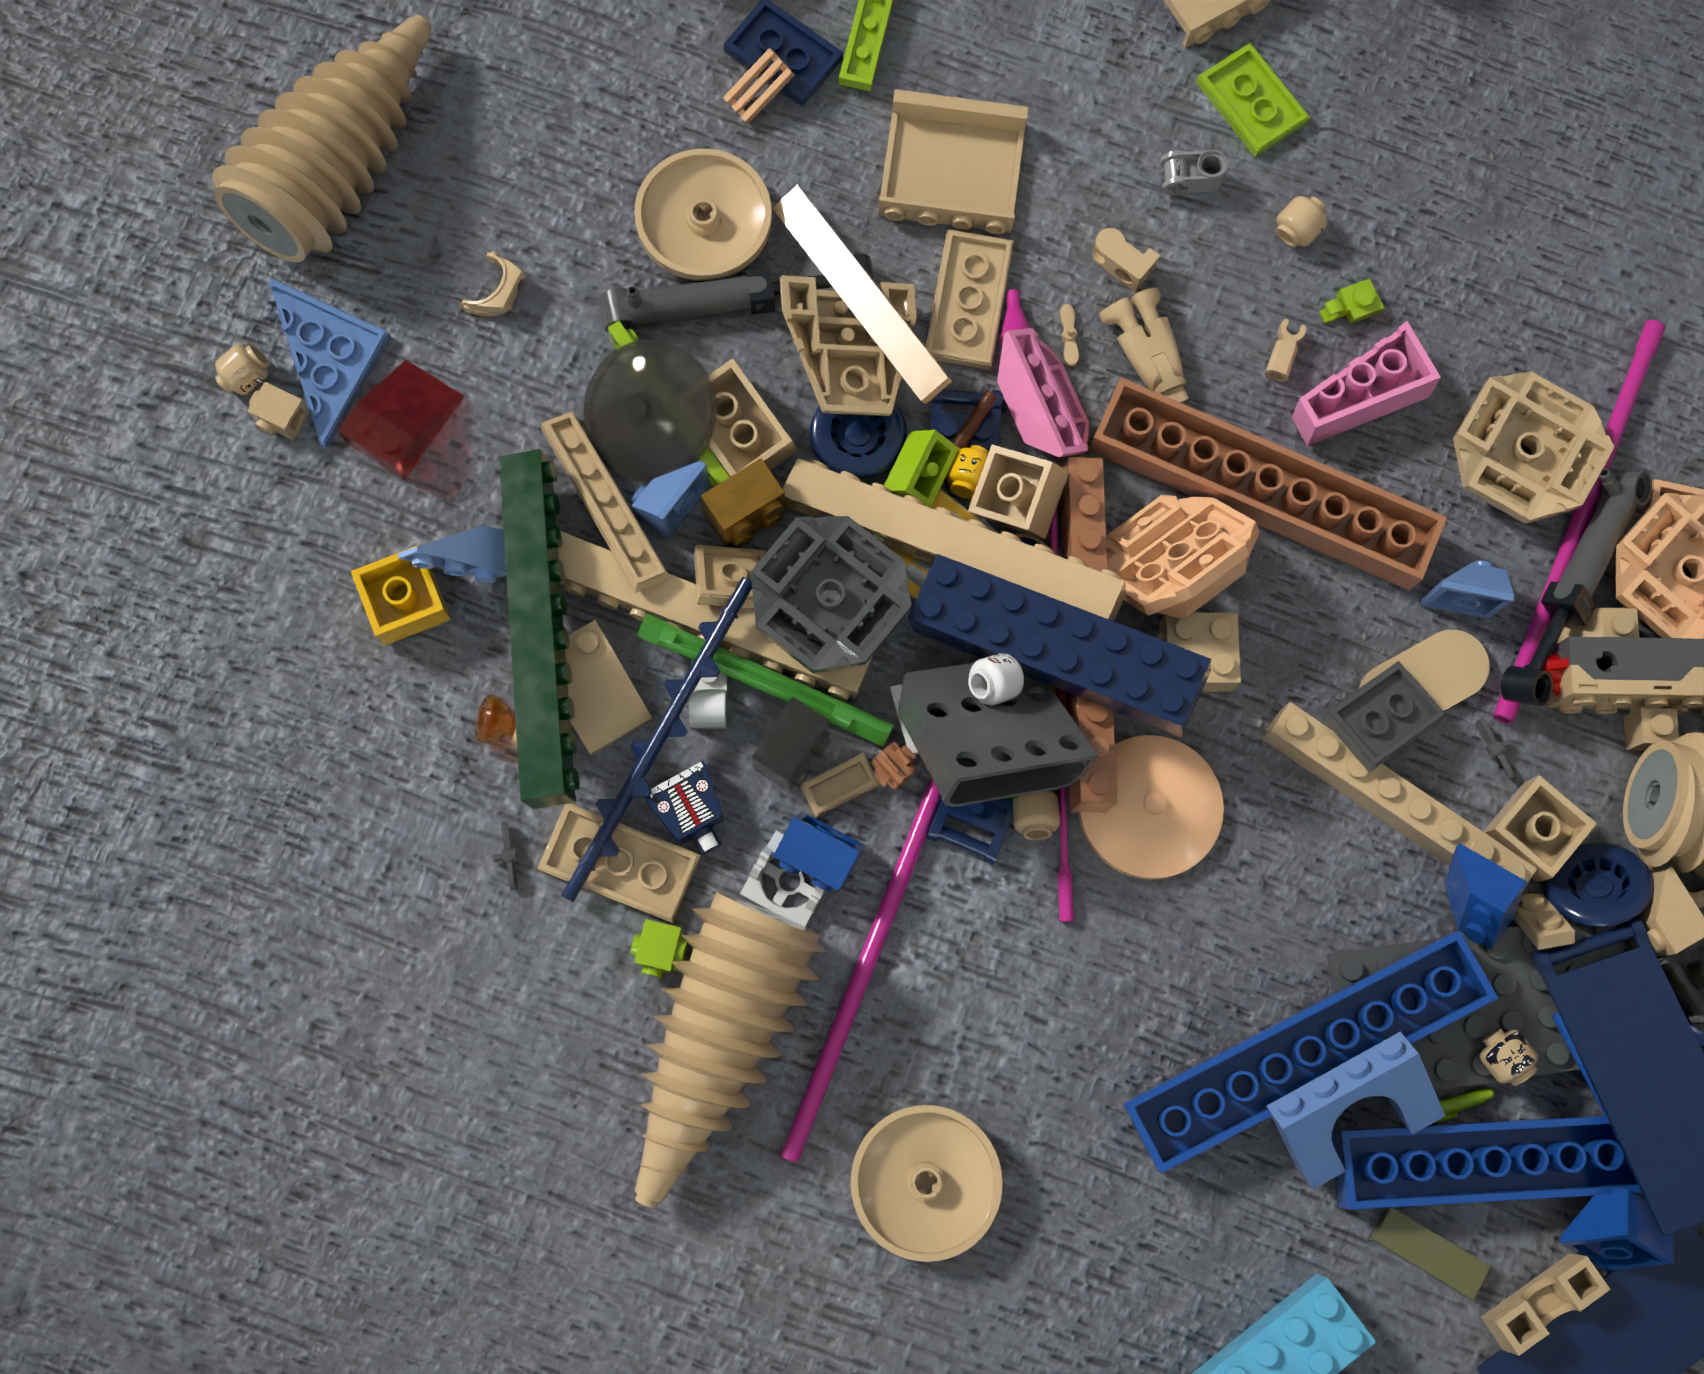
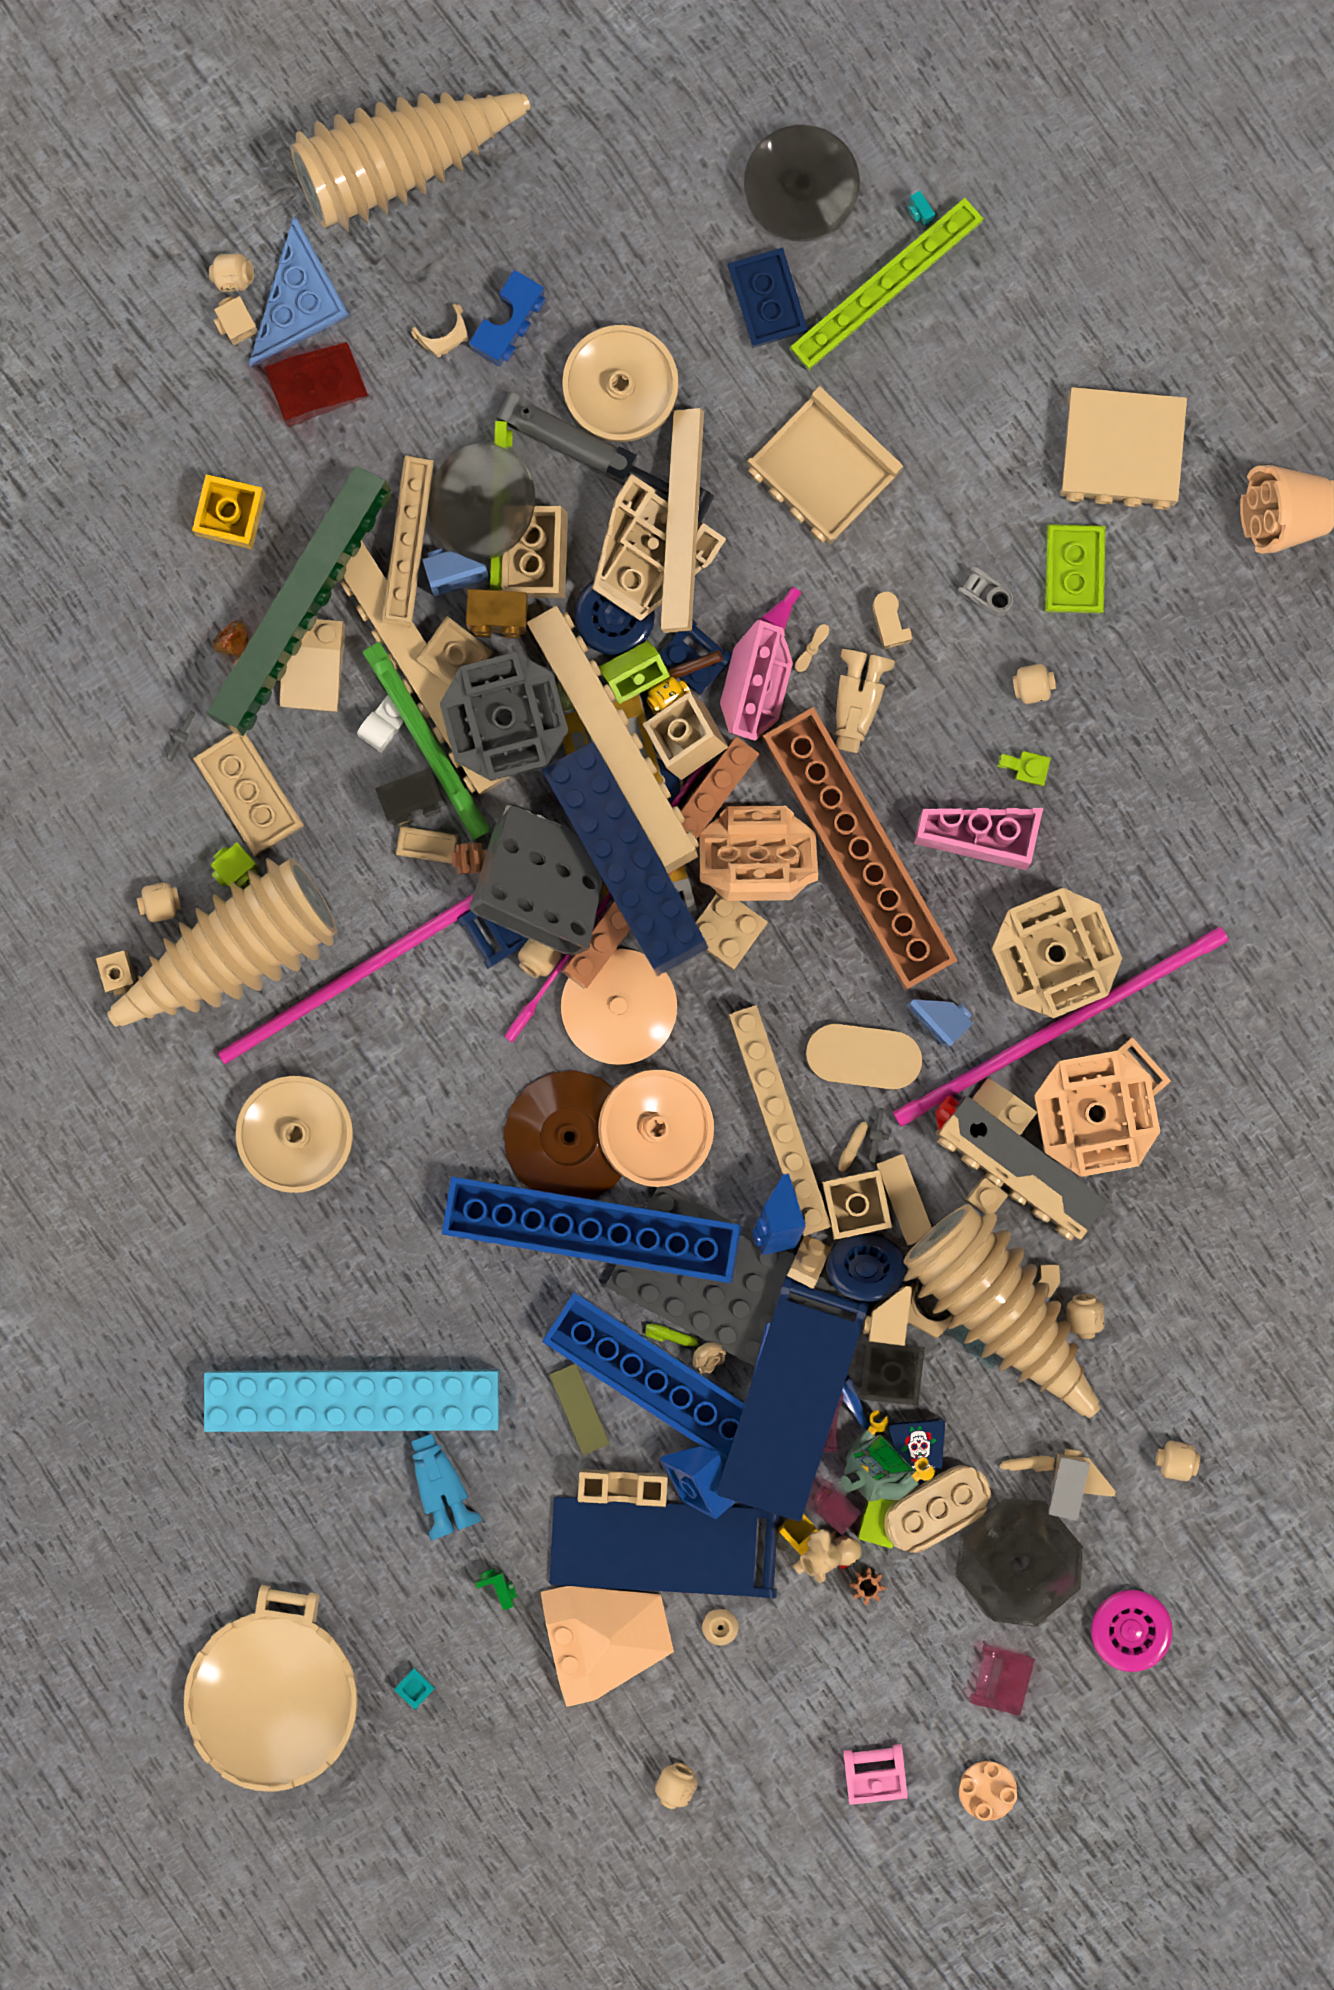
camera: 40 degrees right, 10 degrees up
light blue slope [398,525,506,583] -> none
dark blue plant [561,577,752,902] -> none
torso [644,761,724,855] -> none
light nougat tile [723,48,795,124] -> none
white piece [740,831,825,927] -> none
blue slope [773,812,866,892] -> none
tan tile [926,229,1014,370] -> none
white head [968,653,1024,706] -> none
tan bar [1265,319,1306,382] -> none
medium blue arch [1267,1032,1445,1190] -> none
dark grey tile [1322,661,1447,773] -> none
tan head [1480,1028,1538,1087] -> none
piece [1500,469,1652,706] -> none
none -> tan brick [96,950,137,997]
none -> tan head [136,882,181,923]
none -> blue arch [469,270,546,367]
none -> reddish brown dish [504,1070,622,1200]
none -> light nougat dish [598,1070,714,1187]
none -> tan plate [693,1342,726,1374]
none -> tan piece [838,1121,868,1172]
none -> tan tile [876,1154,932,1246]

